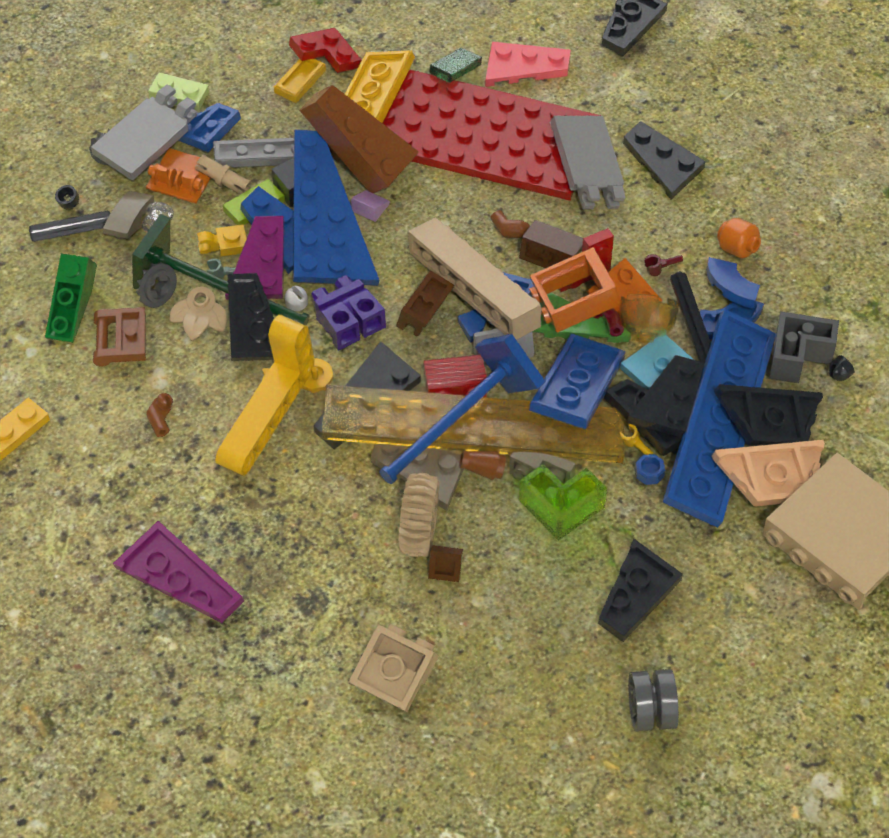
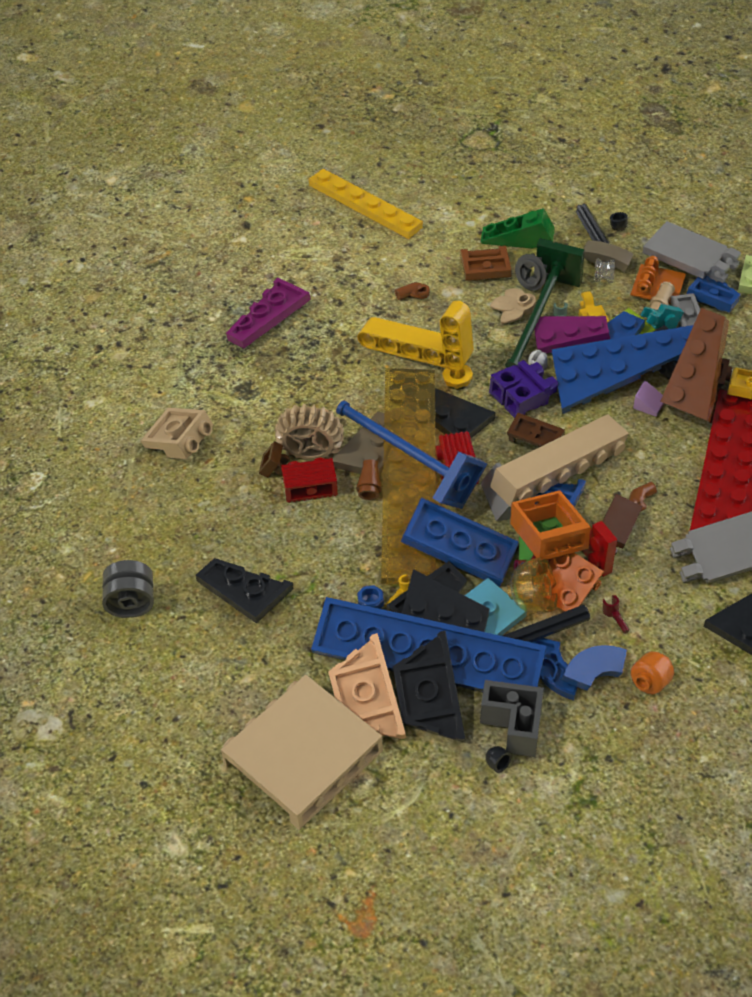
camera: 90 degrees right, 5 degrees down
black wing [228,273,274,361] -> none
dark tan slope [509,452,576,489] -> none
clear neon green brick [518,464,607,541] -> none
none -> red brick [281,457,338,503]
none -> teal plate [640,304,684,329]

